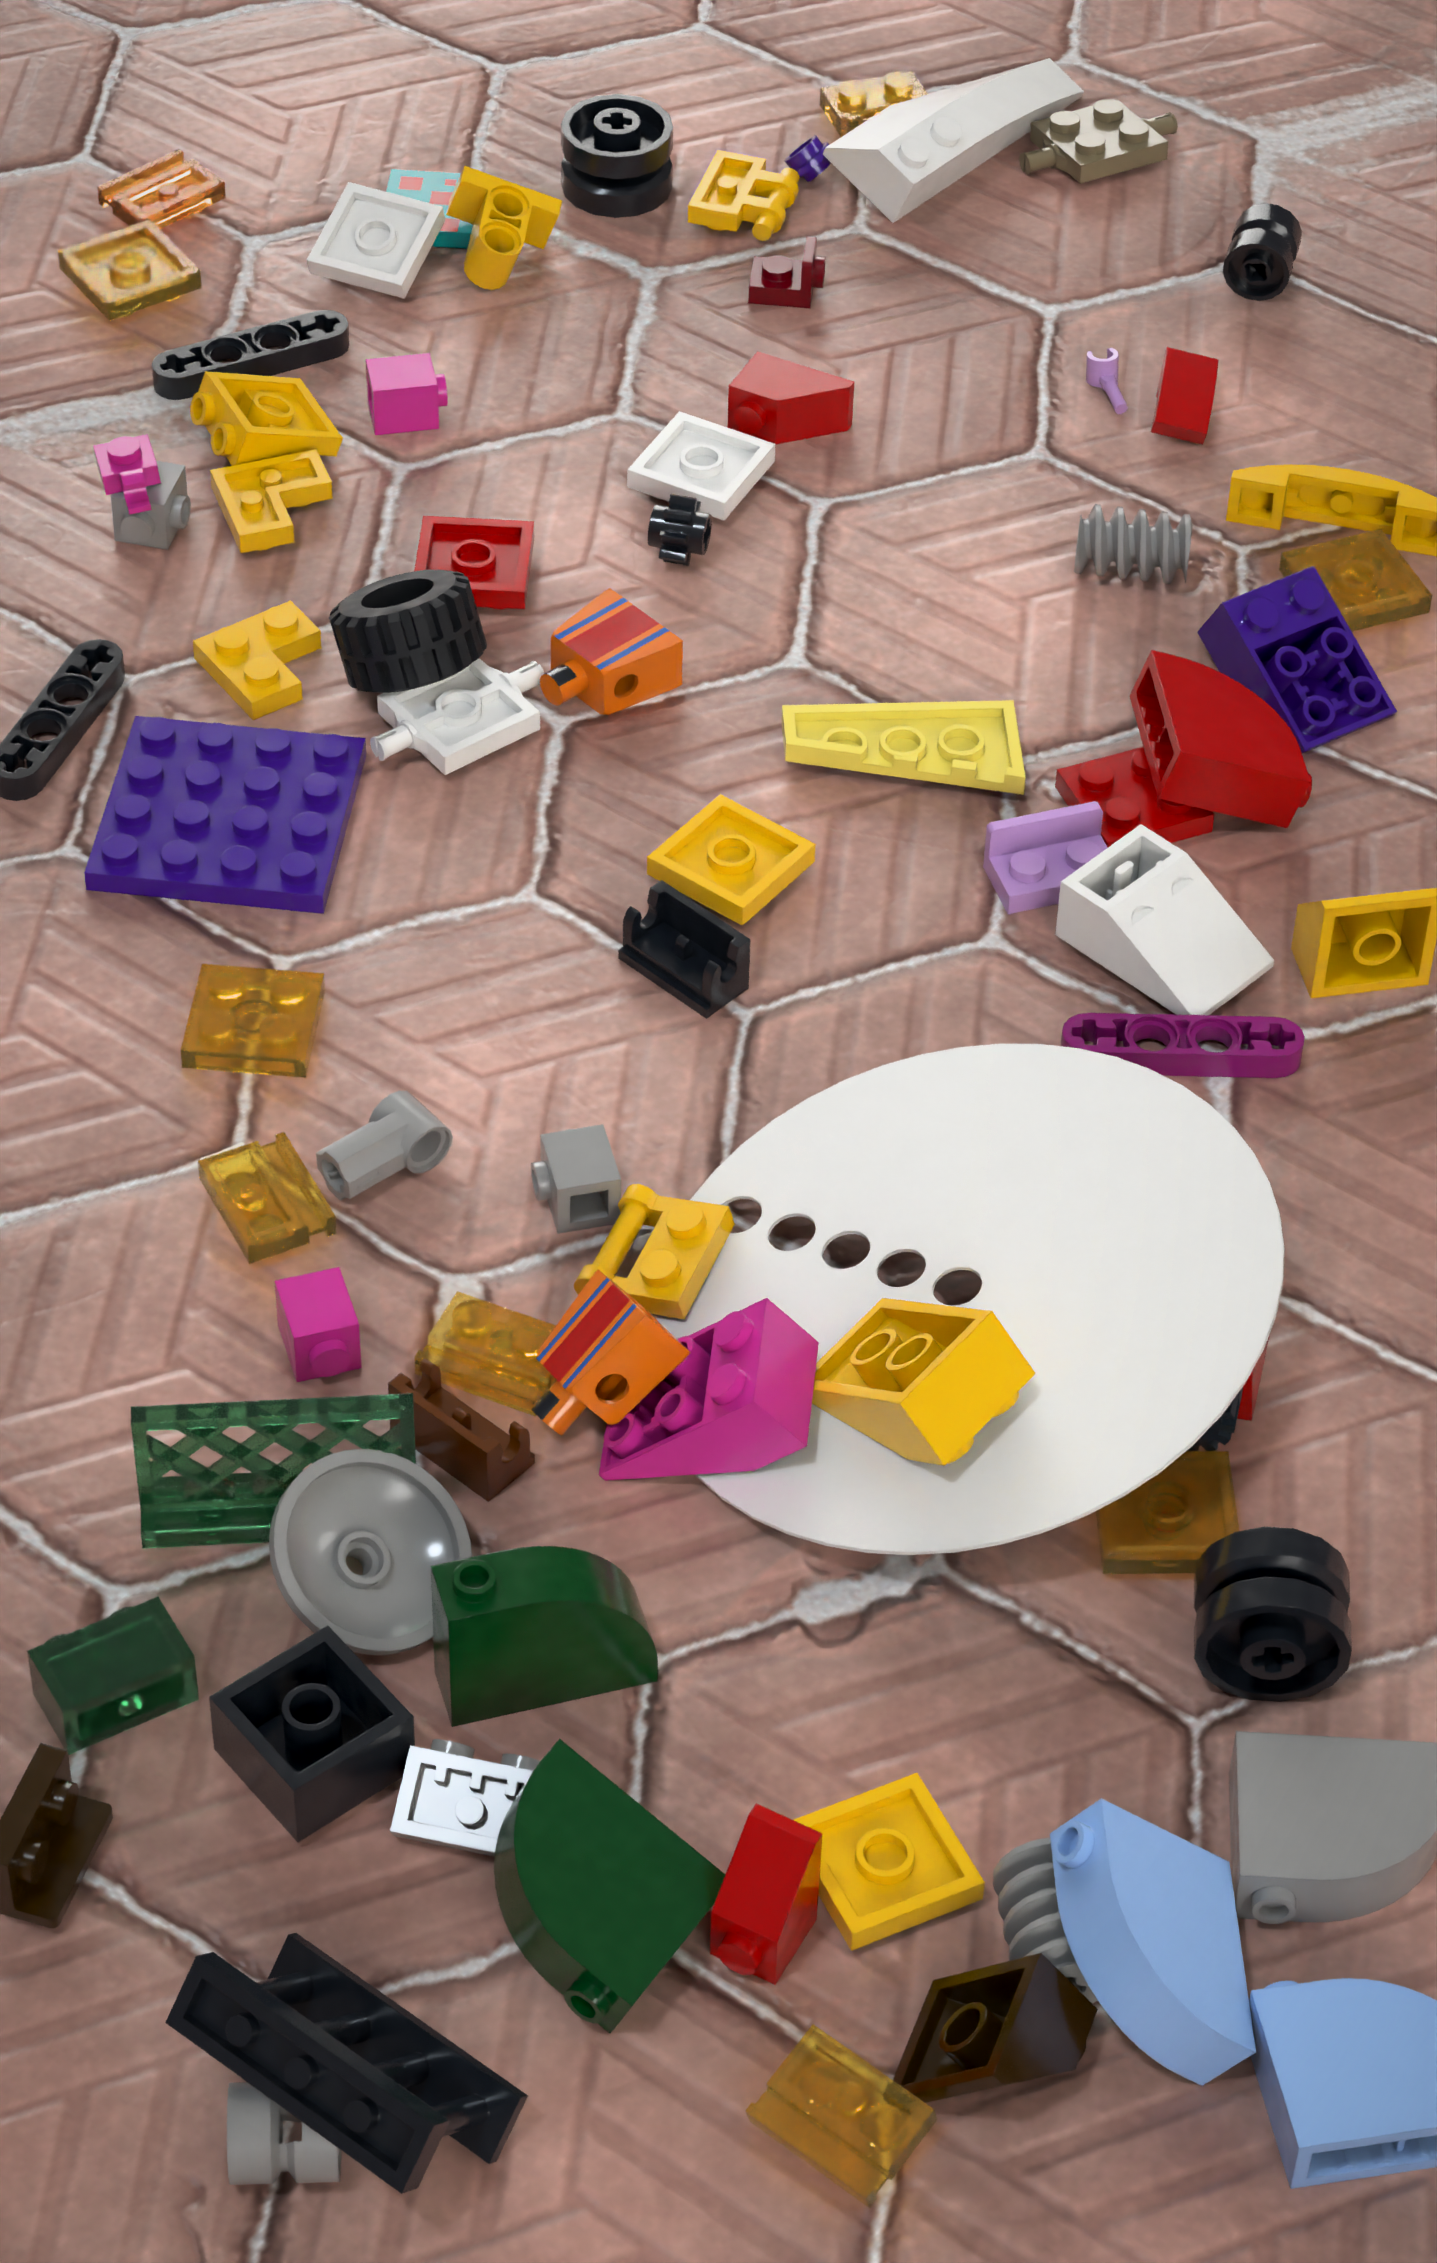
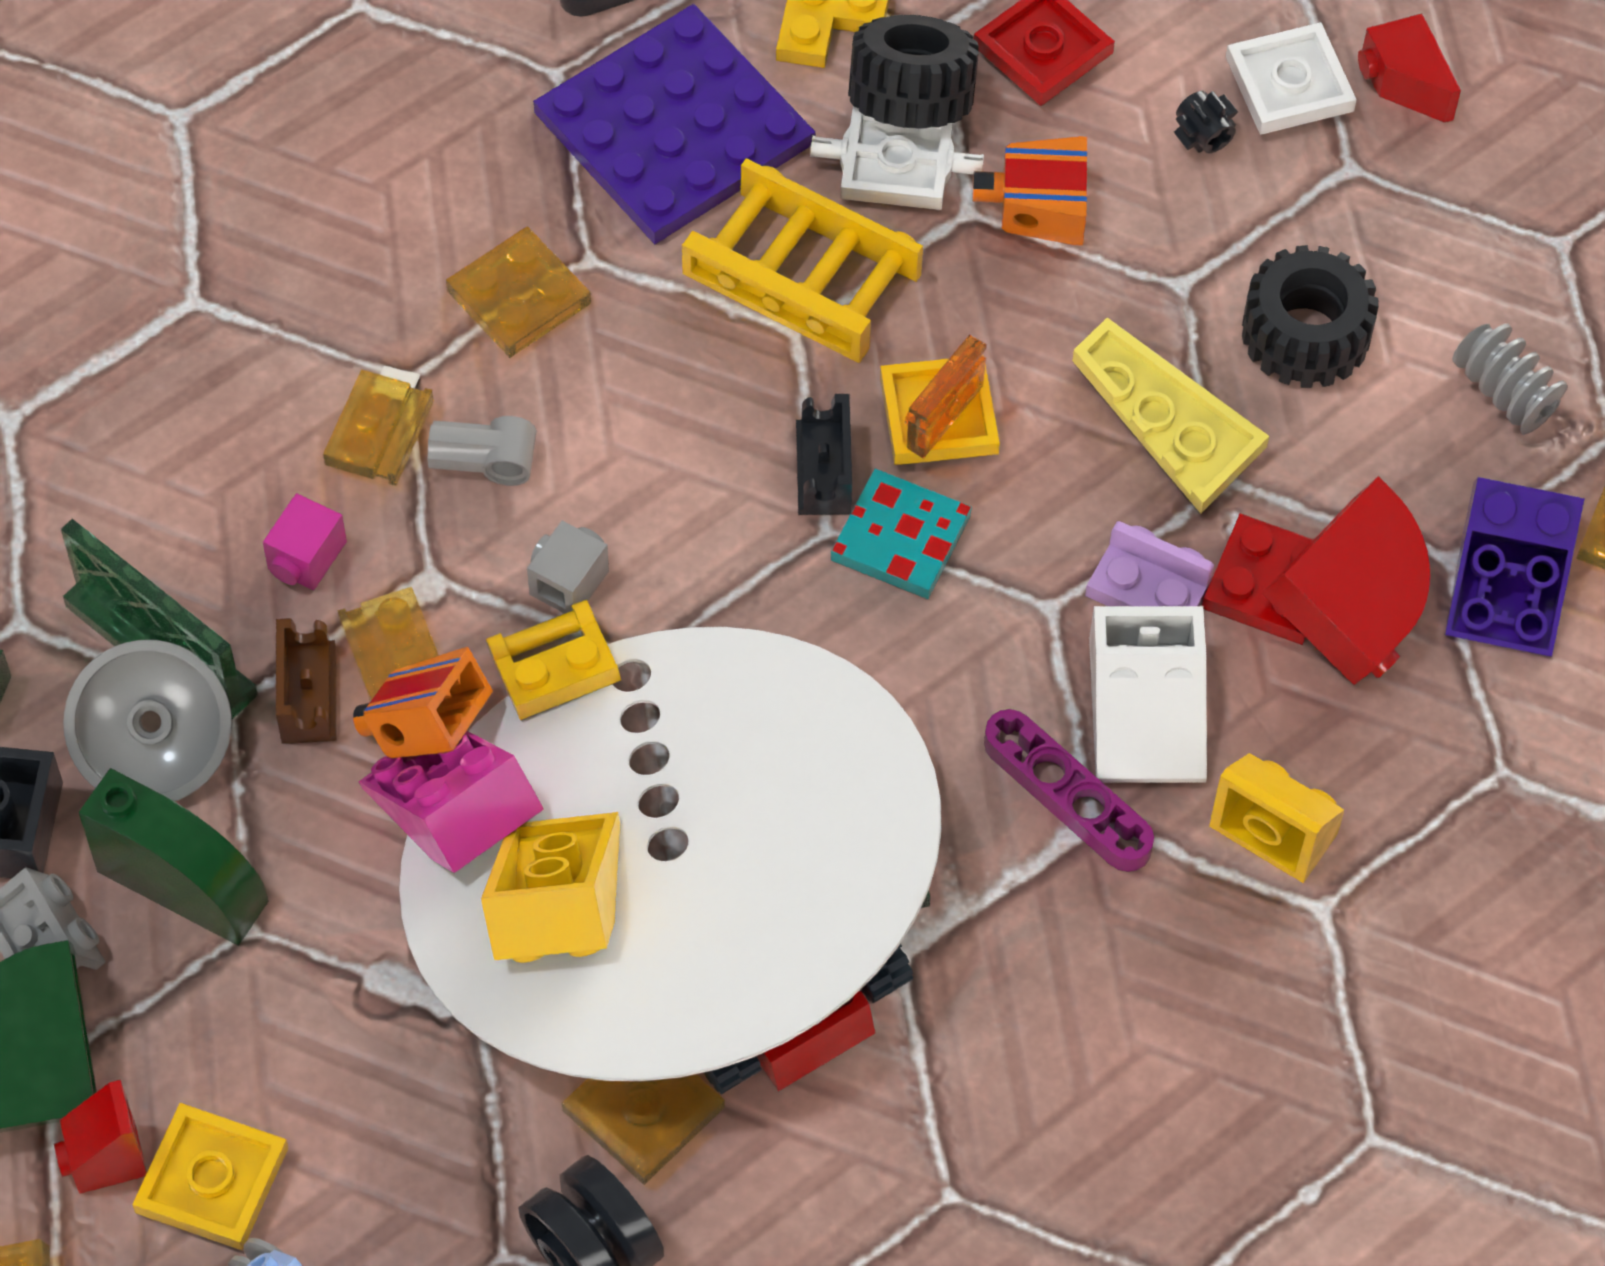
camera: 45 degrees right, 15 degrees up
none -> yellow fence [682,158,923,363]
none -> teal tile [831,468,972,599]
none -> clear orange plate [904,334,987,459]
none -> black tyre [1242,245,1379,388]

